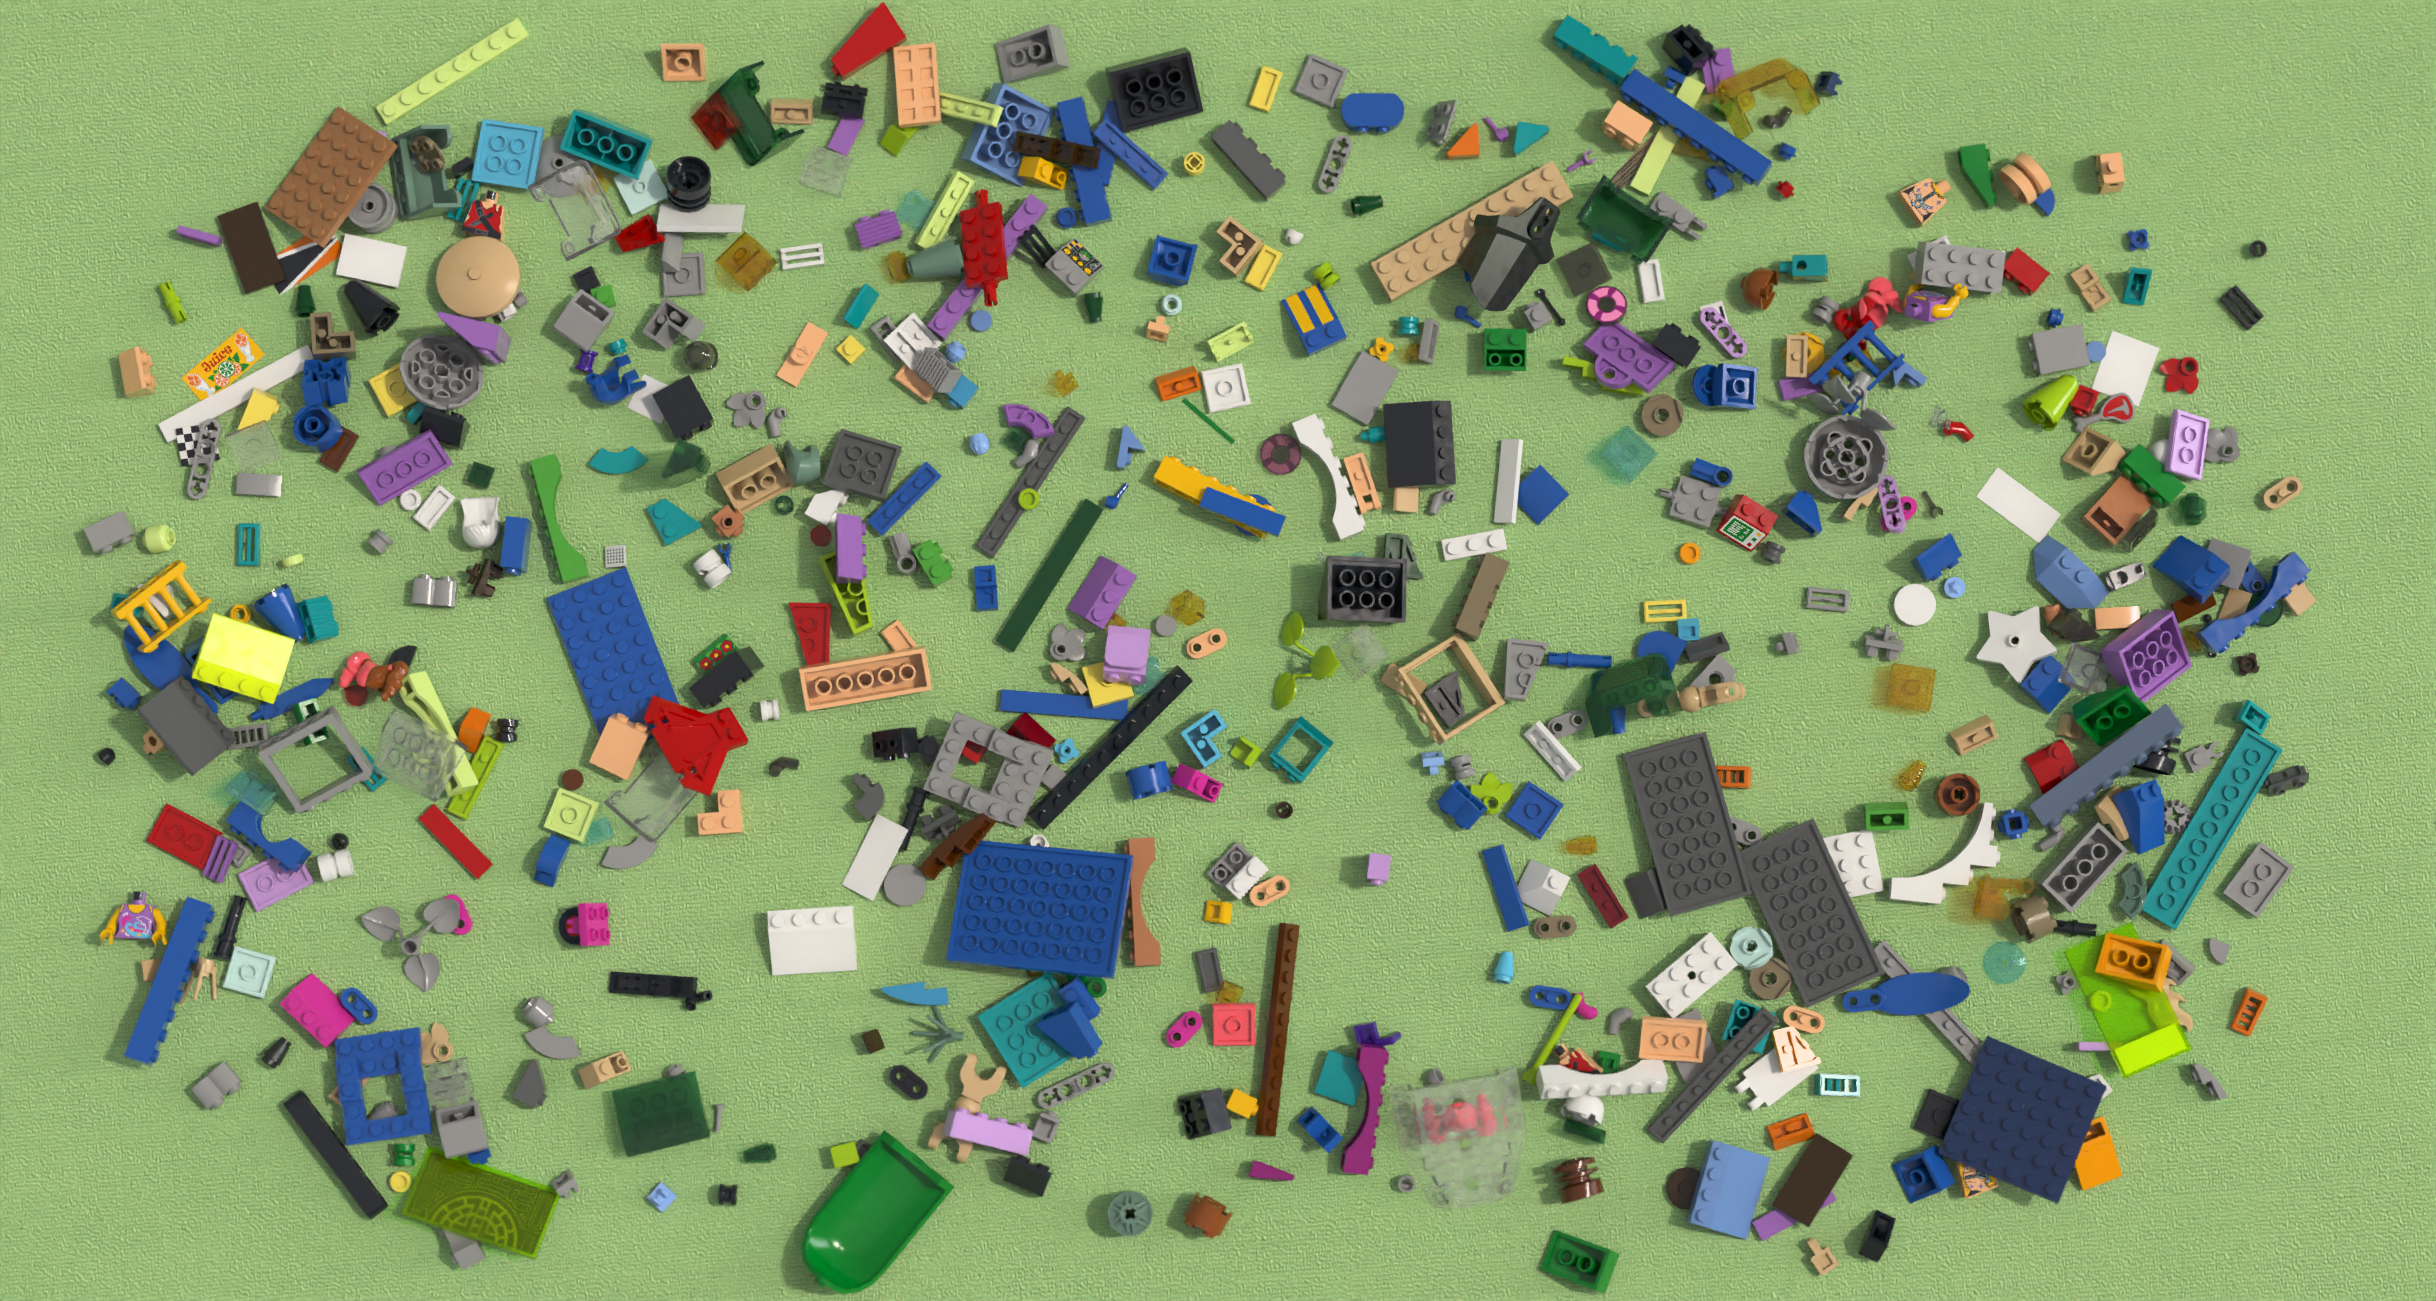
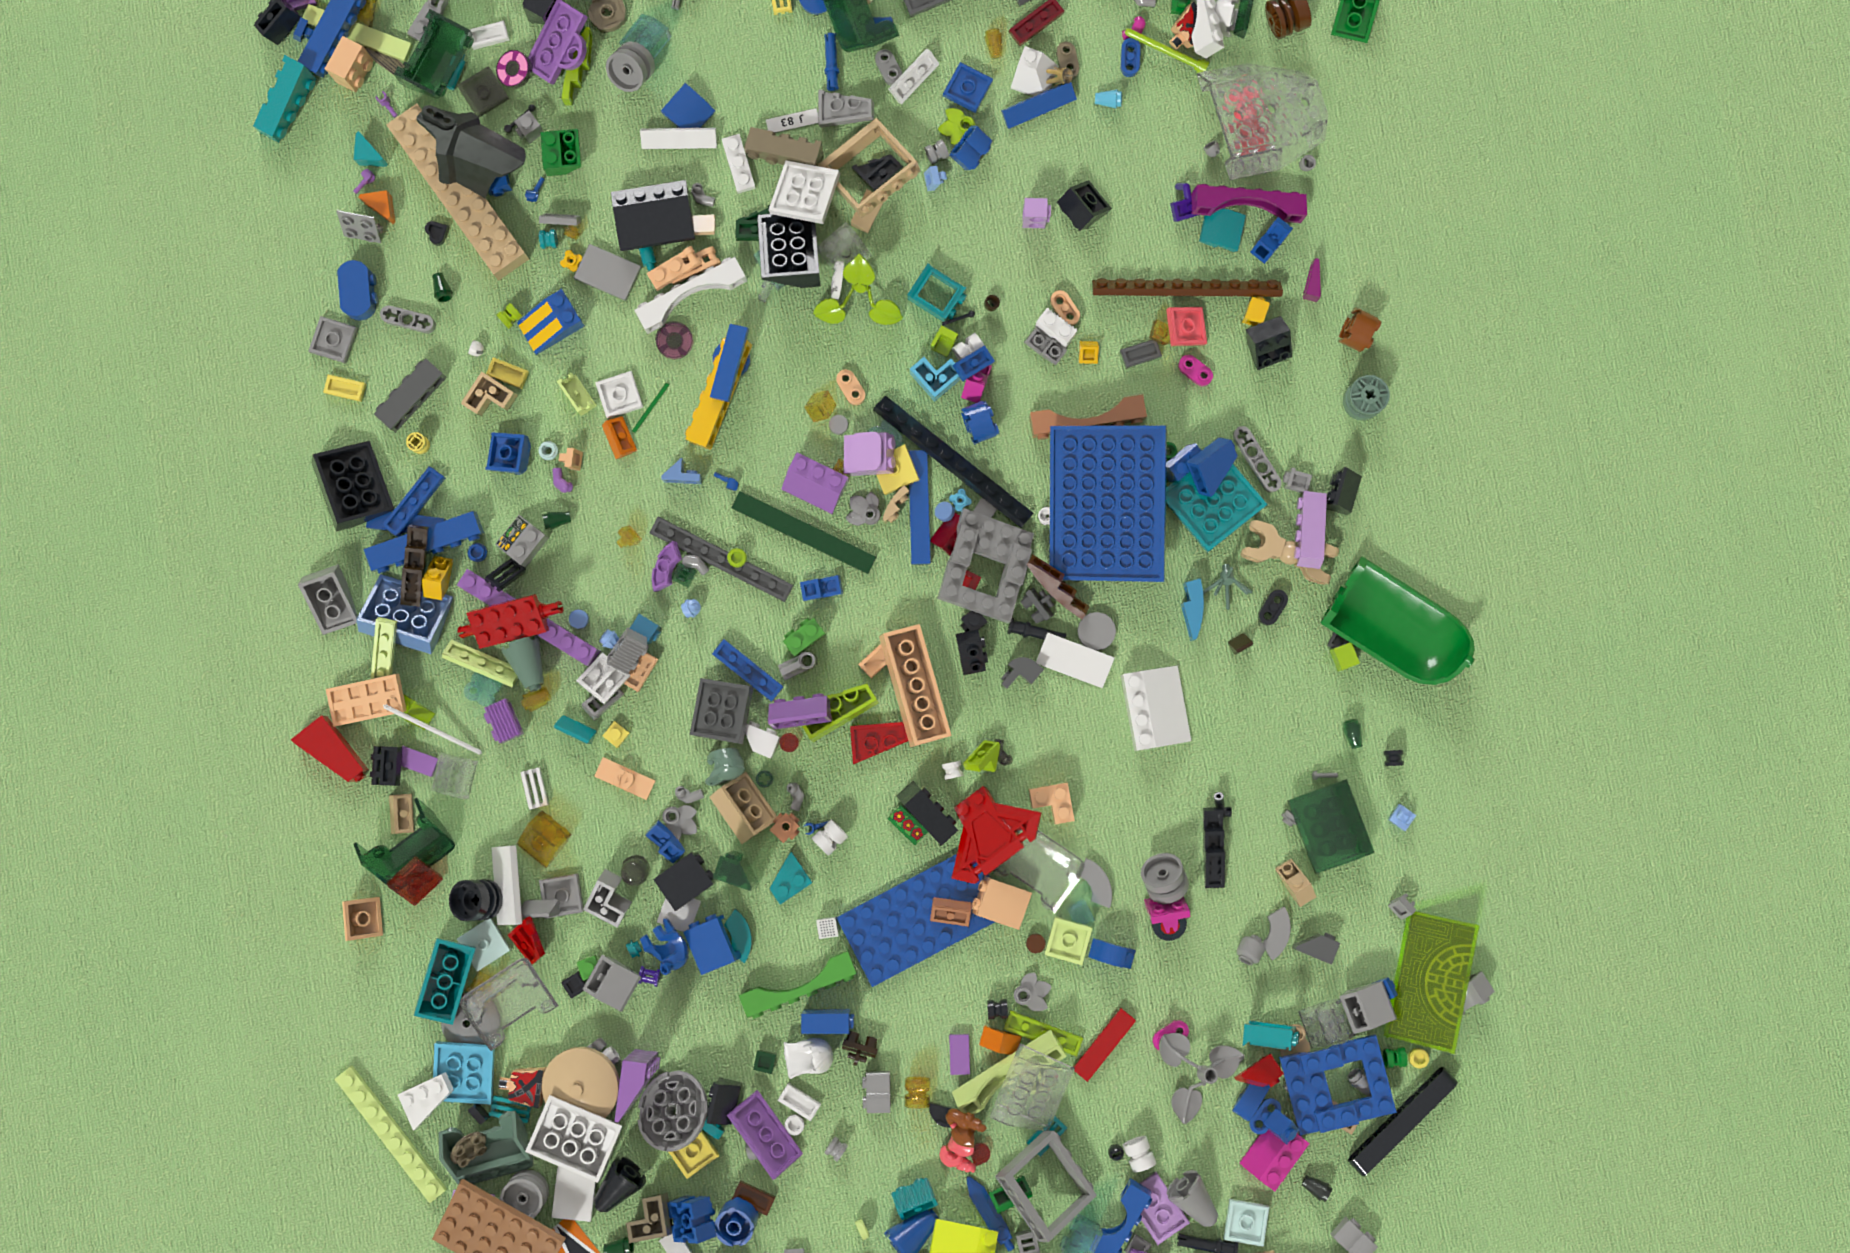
camera: 90 degrees left, 0 degrees up
none -> white axle [383,704,482,755]
none -> white wing [398,1072,454,1131]
none -> black tile [425,221,449,246]
none -> white slope [525,1095,622,1183]
none -> medium lavender arm [552,468,573,493]
none -> light grey wheel [606,42,655,92]
none -> blue slope [645,820,685,863]
none -> light nougat plate [646,246,702,291]
none -> blue panel [683,913,741,975]
none -> white sticker [766,108,818,133]
none -> white plate [769,161,840,224]
none -> light grey arm [787,783,804,811]
none -> white tile [831,261,844,300]
none -> clear yellow wheel [904,1076,930,1109]
none -> nougat slope [930,897,972,927]
none -> medium blue tile [935,502,955,522]
none -> black hinge [941,310,975,326]
none -> medium lavender tile [949,1034,970,1075]
none -> white wheel [952,333,984,361]
none -> blue plate [953,345,995,381]
none -> lime slope [963,740,1000,772]
none -> light grey plate [1014,972,1051,1011]
none -> pearl gold piece [1046,67,1073,87]
none -> black slope [1057,180,1112,231]
none -> light grey wheel [1141,853,1189,904]
none -> light grey cone [1166,1170,1218,1227]
none -> blue slope [1232,1084,1270,1121]
none -> red slope [1234,1054,1284,1087]
none -> teal window [1243,1020,1299,1051]
none -> blue brick [1263,1109,1299,1145]

